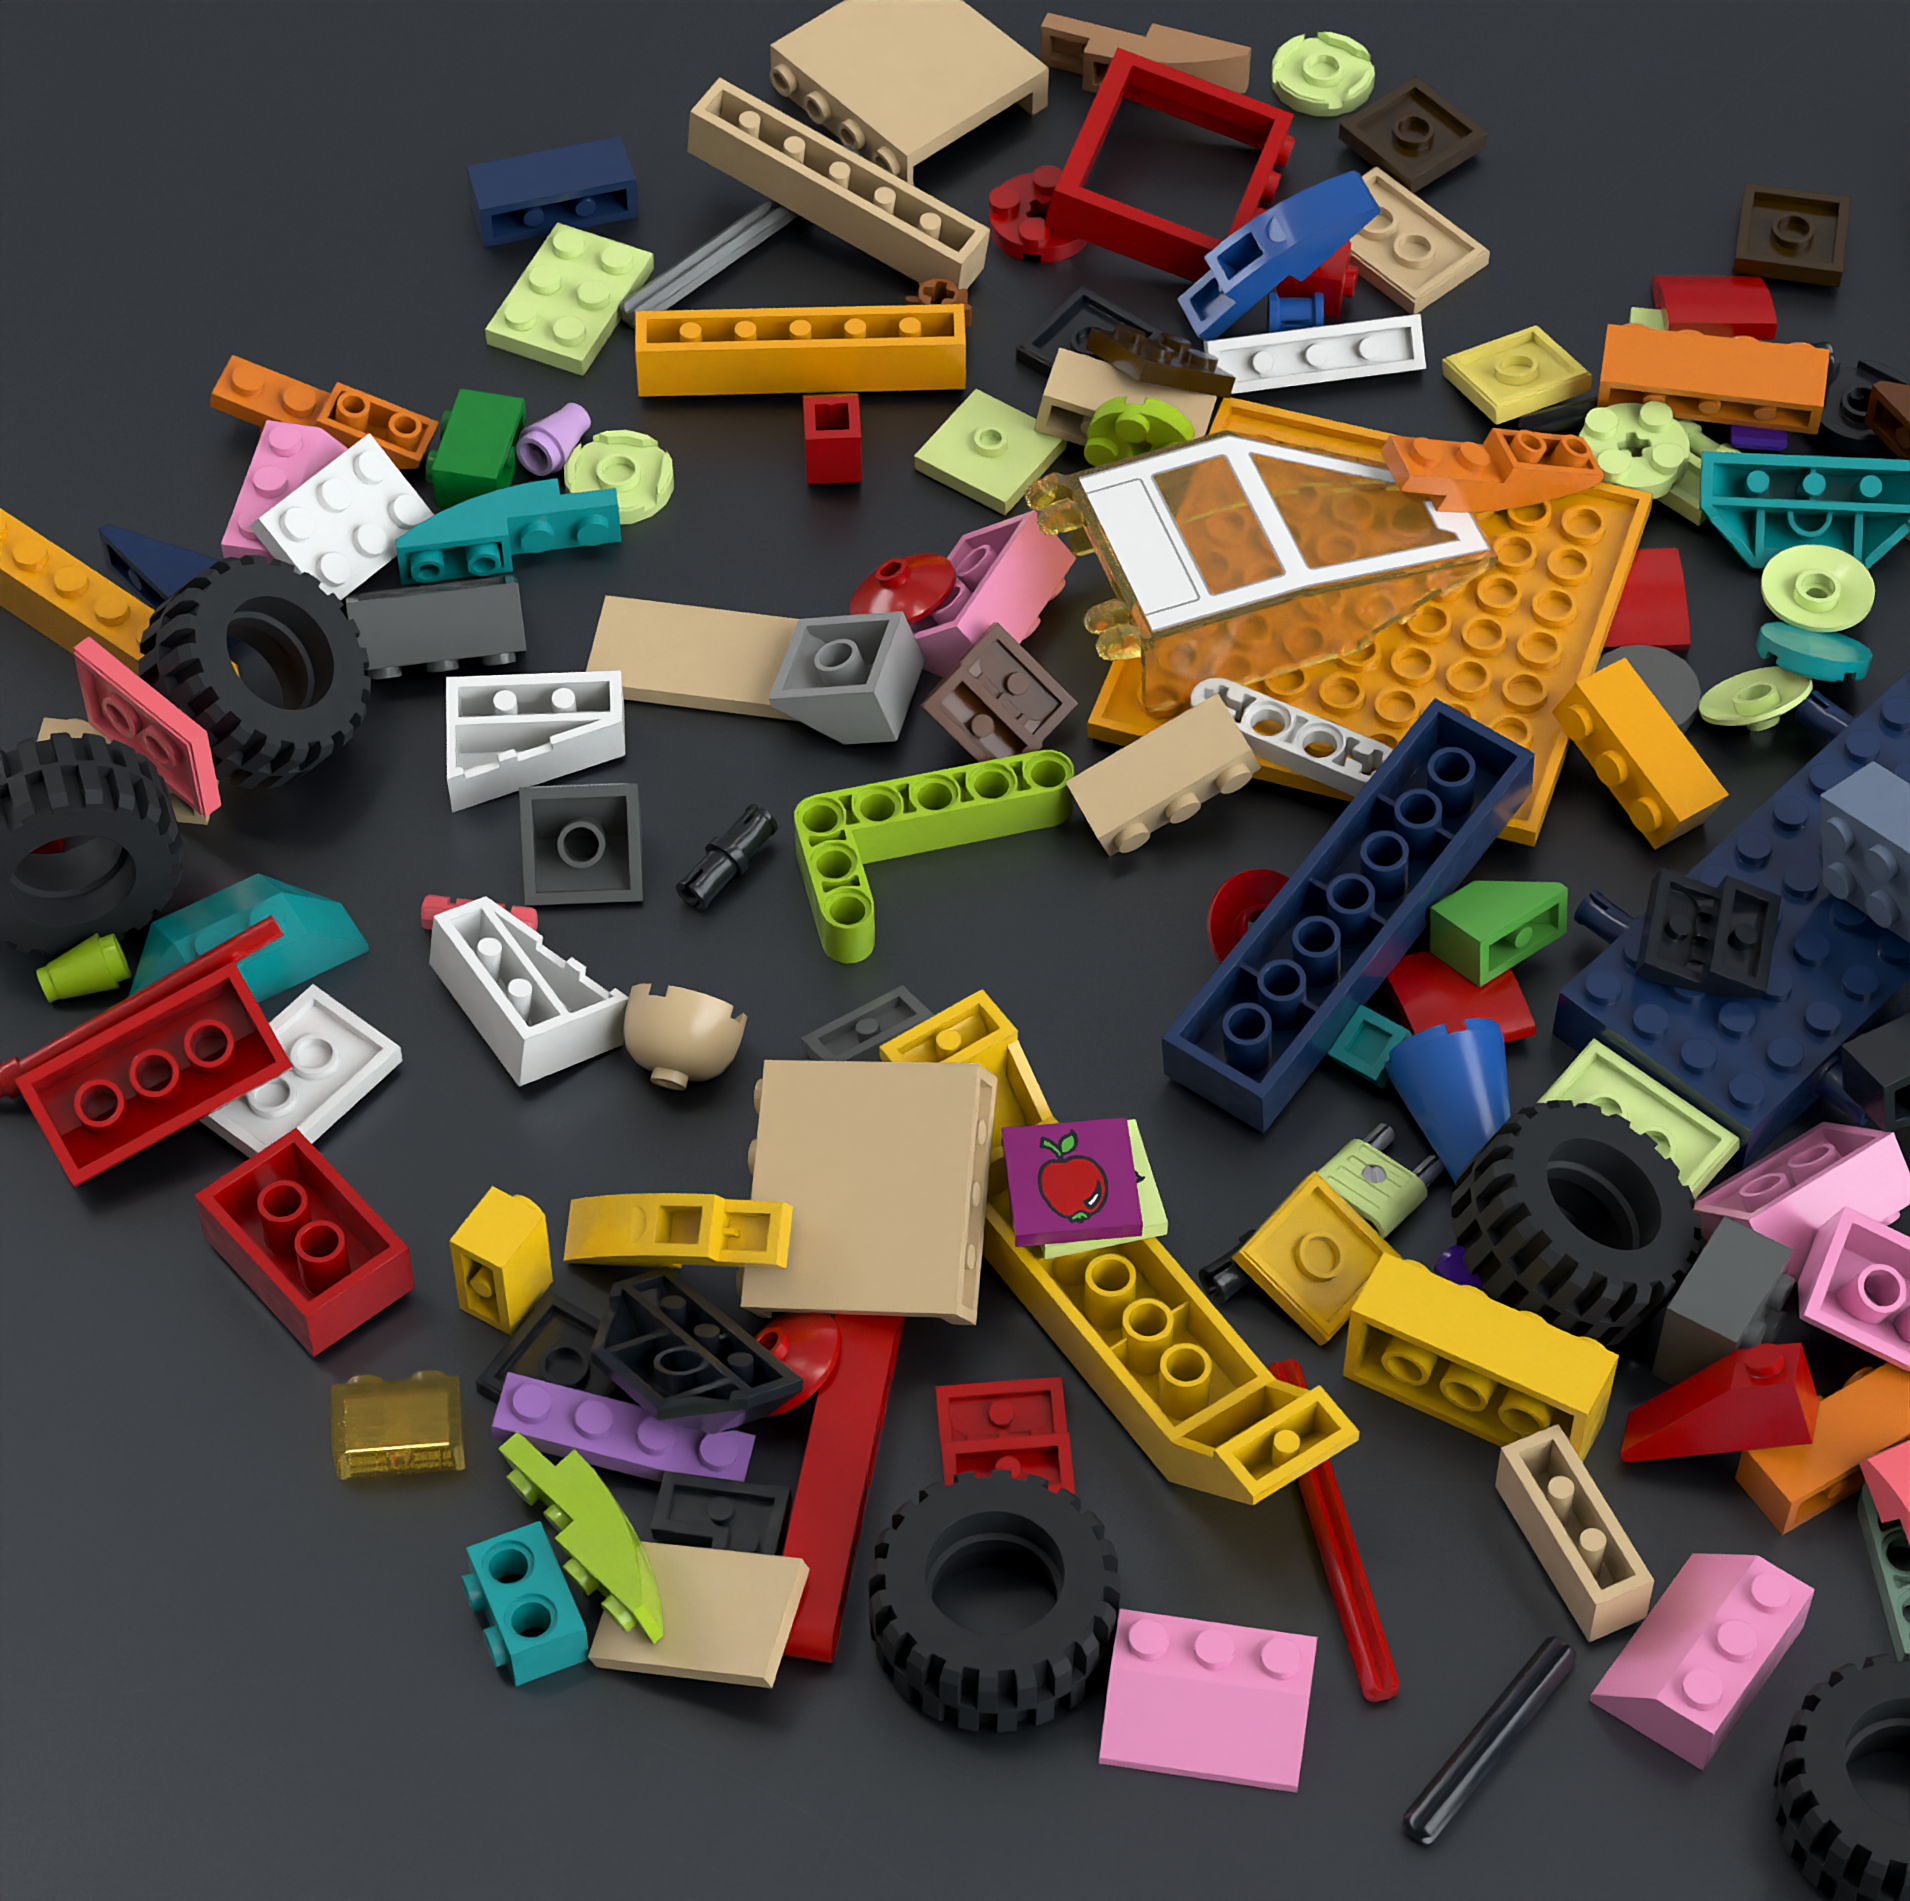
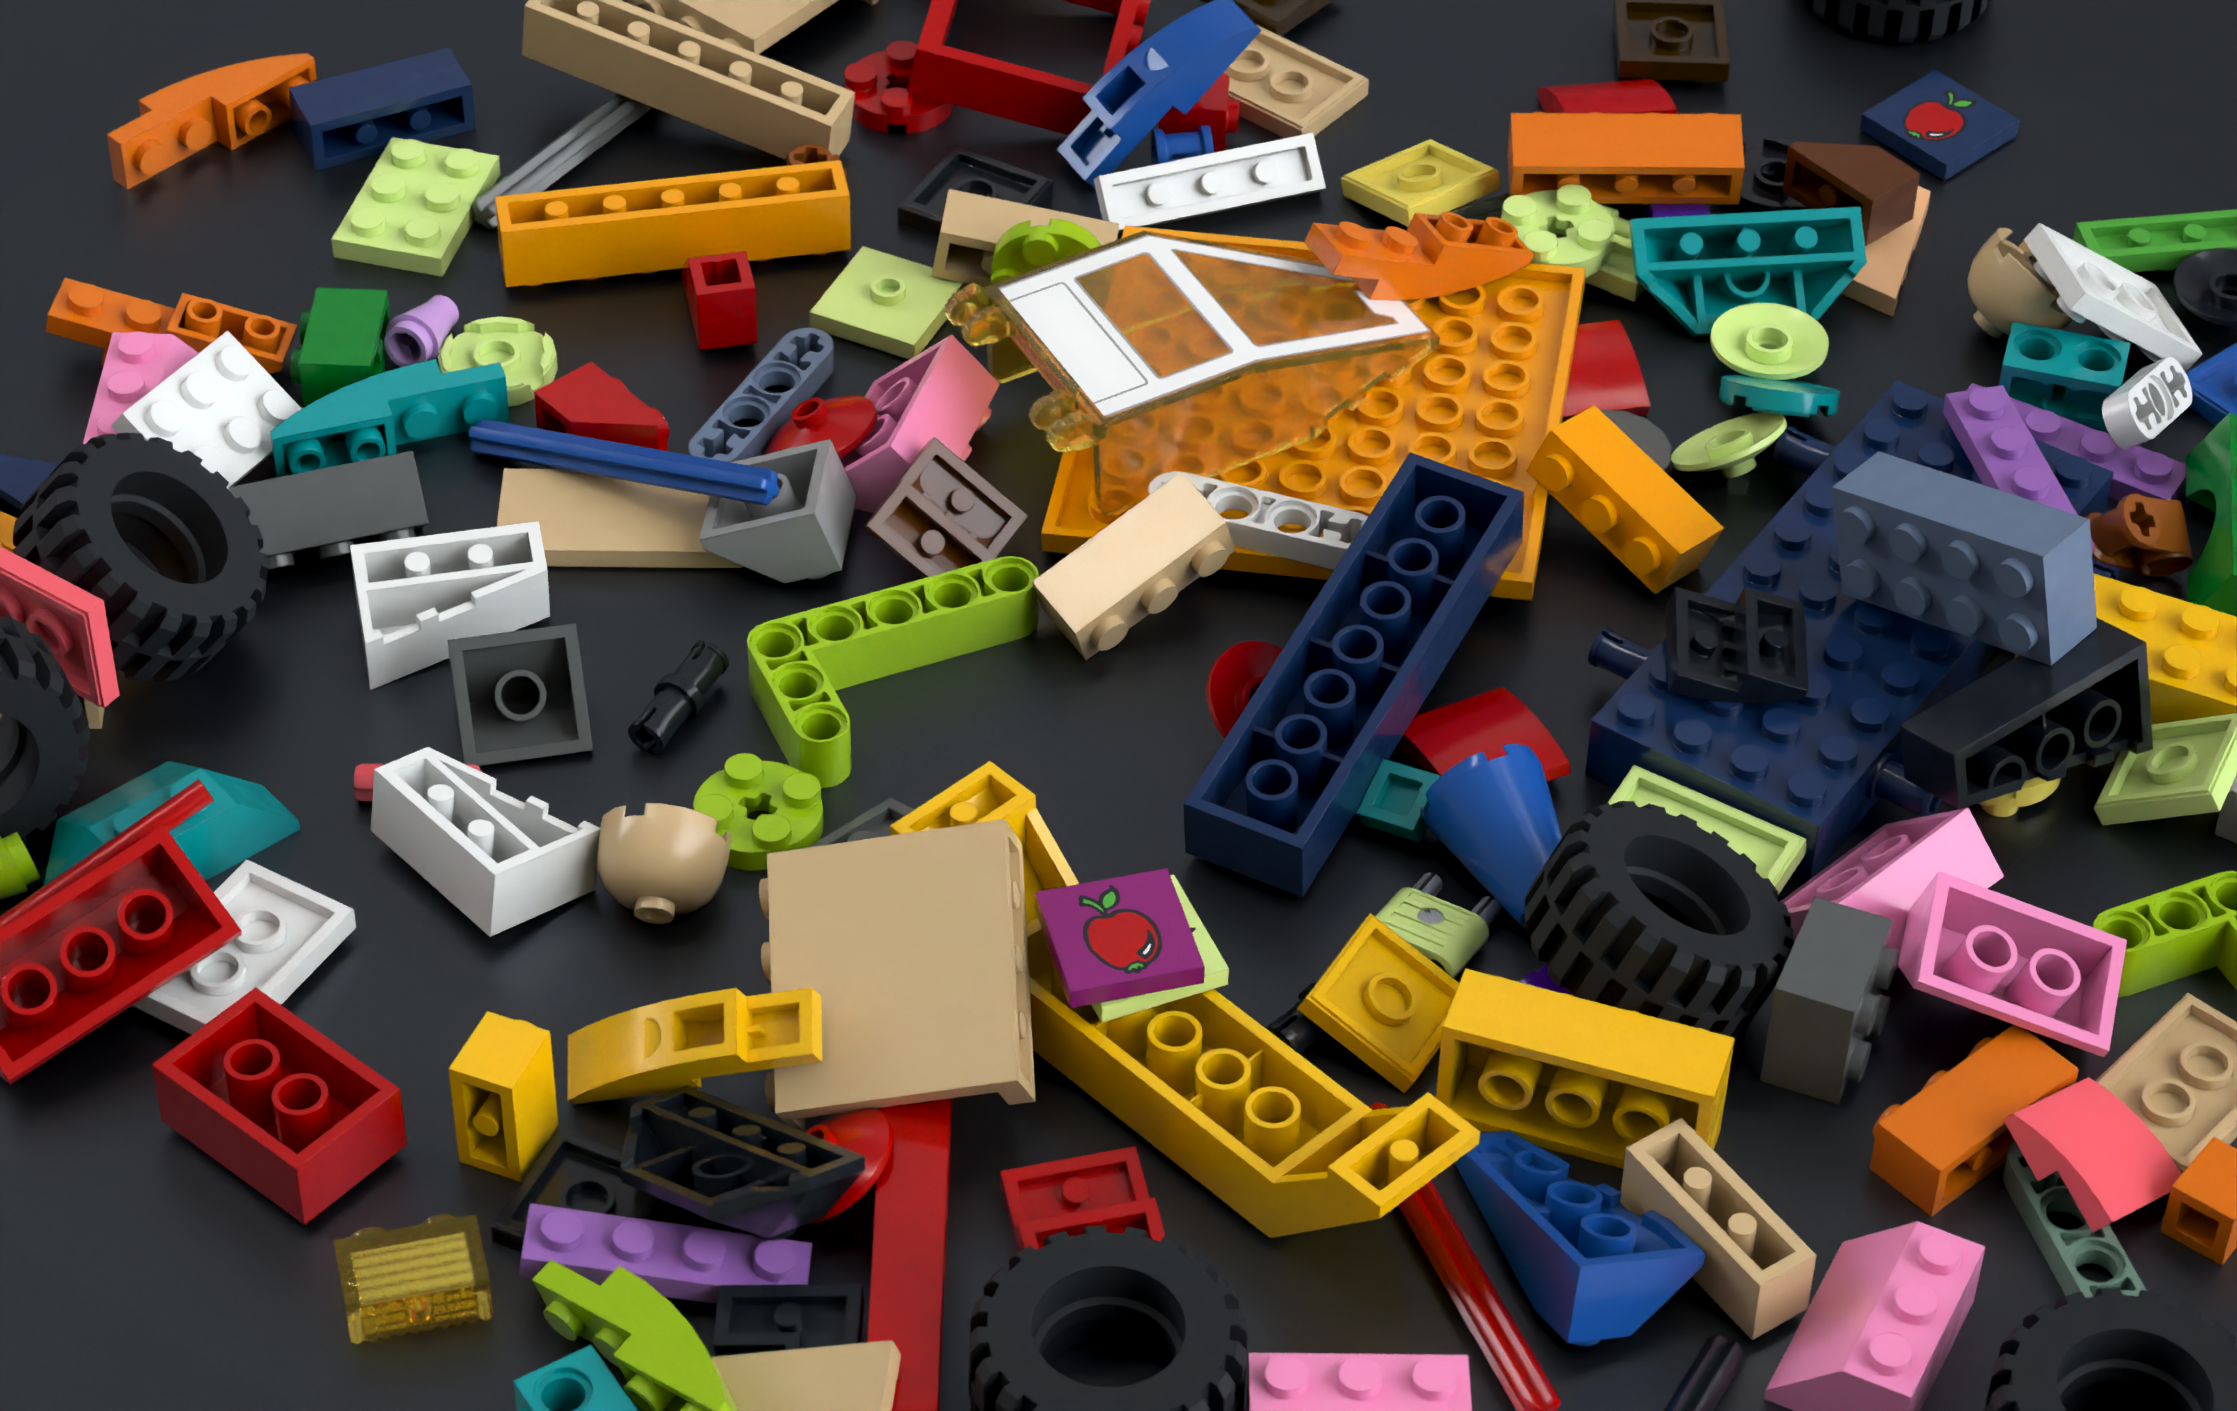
camera: 10 degrees left, 10 degrees down
dark brown plate [1085,324,1236,398] -> none
bright green slope [1430,880,1568,987] -> none
red slope [1620,1342,1819,1462] -> none
none -> orange slope [107,53,317,190]
none -> blue axle [468,419,780,506]
none -> red slope [534,361,670,451]
none -> sand blue beam [688,327,834,462]
none -> lime plate [693,753,824,871]
none -> blue wedge [1454,1131,1706,1346]

